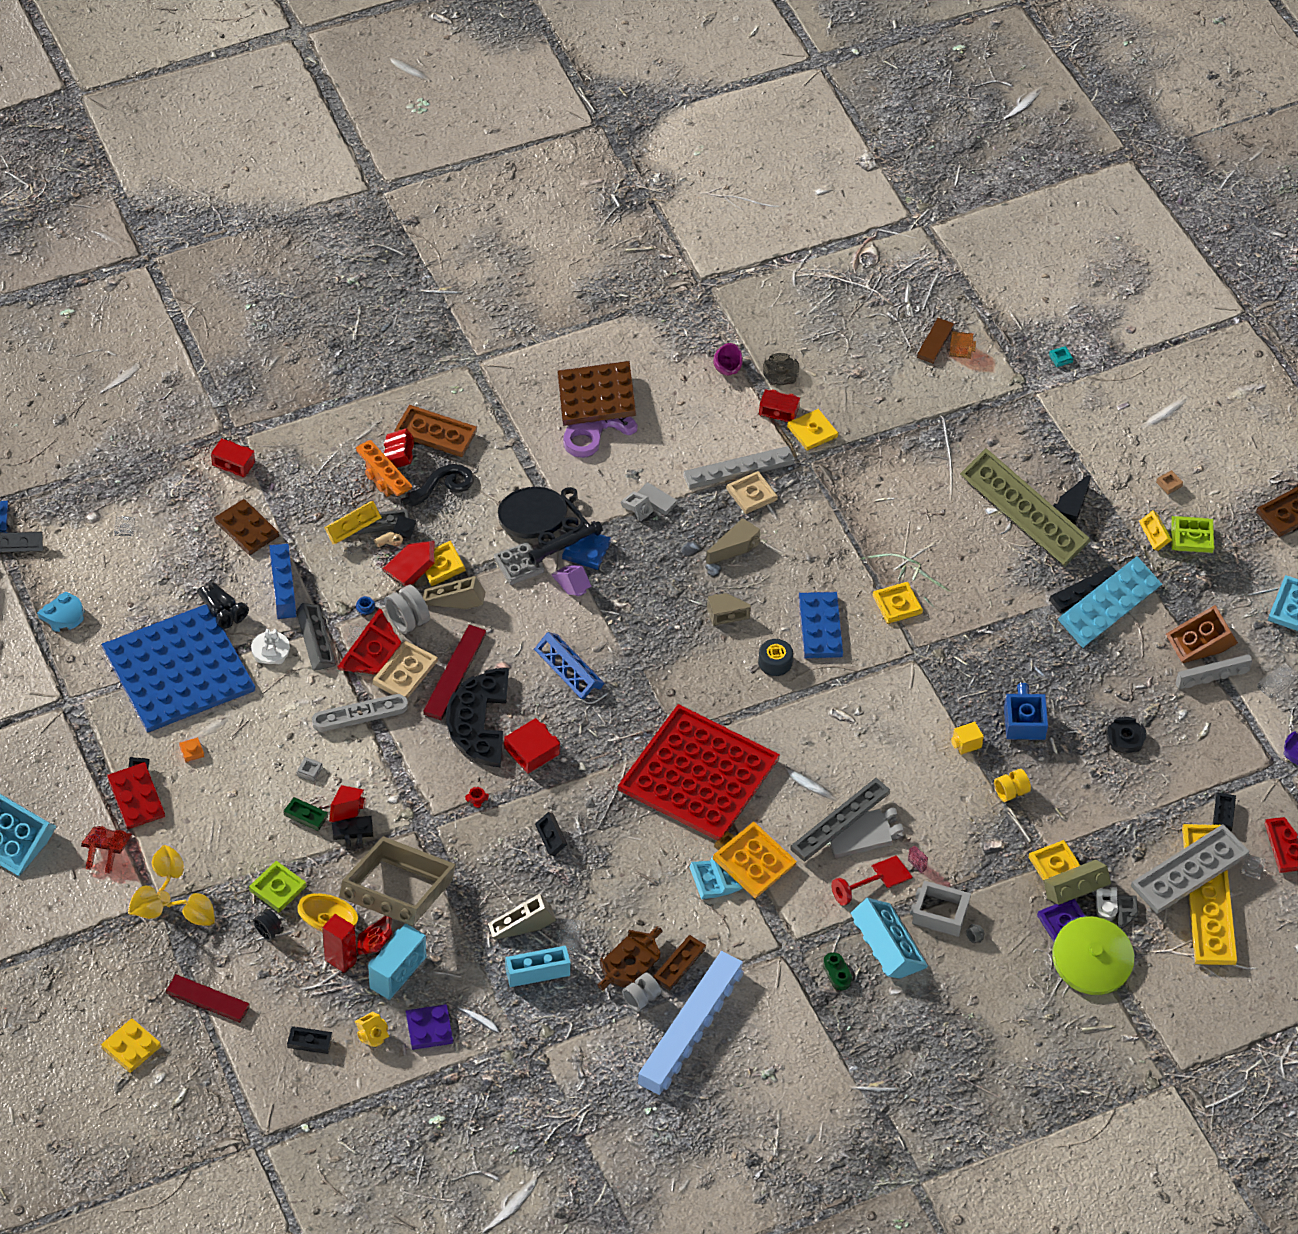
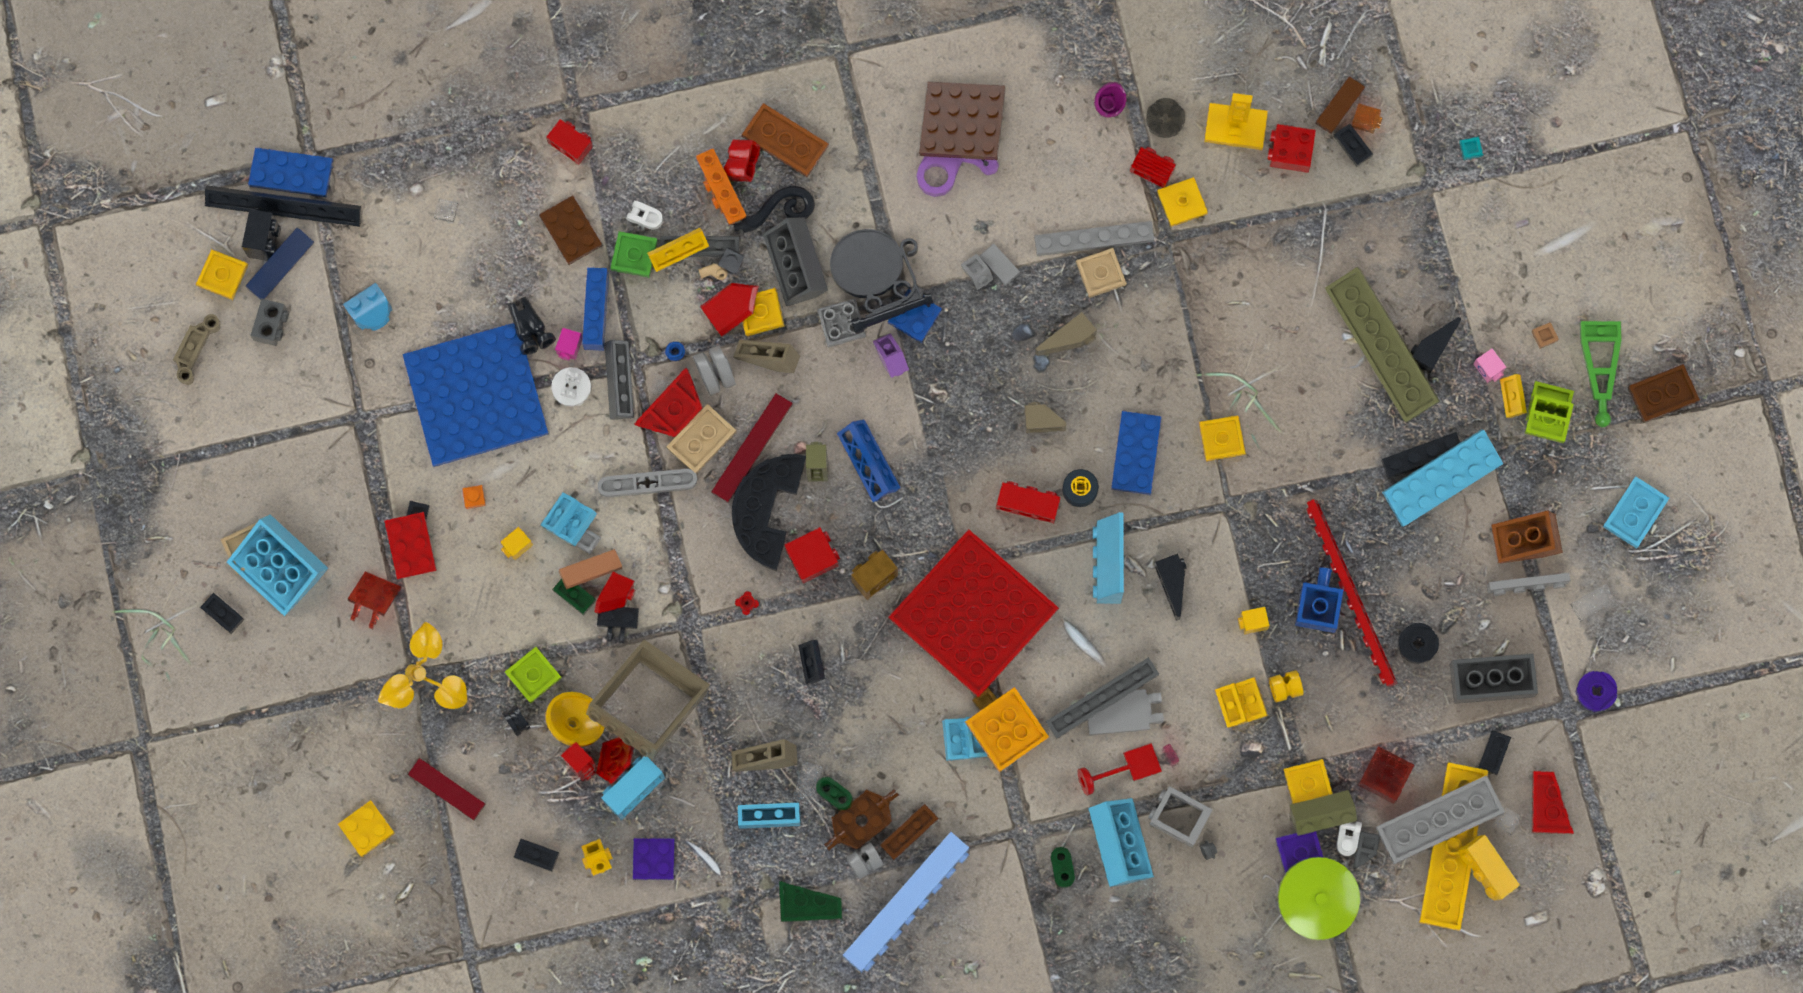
camera: 15 degrees right, 25 degrees up
none -> yellow brick [500,526,533,560]
none -> medium azure slope [541,493,597,546]
none -> dark pink brick [555,327,583,361]
none -> nougat tile [559,549,623,589]
none -> bright green plate [610,231,658,278]
none -> white plate [626,201,663,230]
none -> dark grey slope [763,218,828,306]
none -> dark green wing [779,881,842,922]
none -> olive brick [806,442,828,482]
none -> dark green plate [816,777,853,810]
none -> pearl gold brick [851,549,898,600]
none -> red brick [996,481,1061,524]
none -> medium azure slope [1093,512,1124,604]
none -> black slope [1154,553,1187,621]
none -> yellow piece [1204,93,1268,150]
none -> yellow slope [1215,677,1268,728]
none -> red brick [1267,124,1316,173]
none -> red plate [1306,499,1398,687]
none -> black plate [1333,124,1373,167]
none -> clear red brick [1358,746,1415,804]
none -> dark grey brick [1449,653,1538,704]
none -> yellow brick [1459,835,1520,900]
none -> bright pink brick [1474,349,1506,383]
none -> bright green plate [1580,321,1621,427]

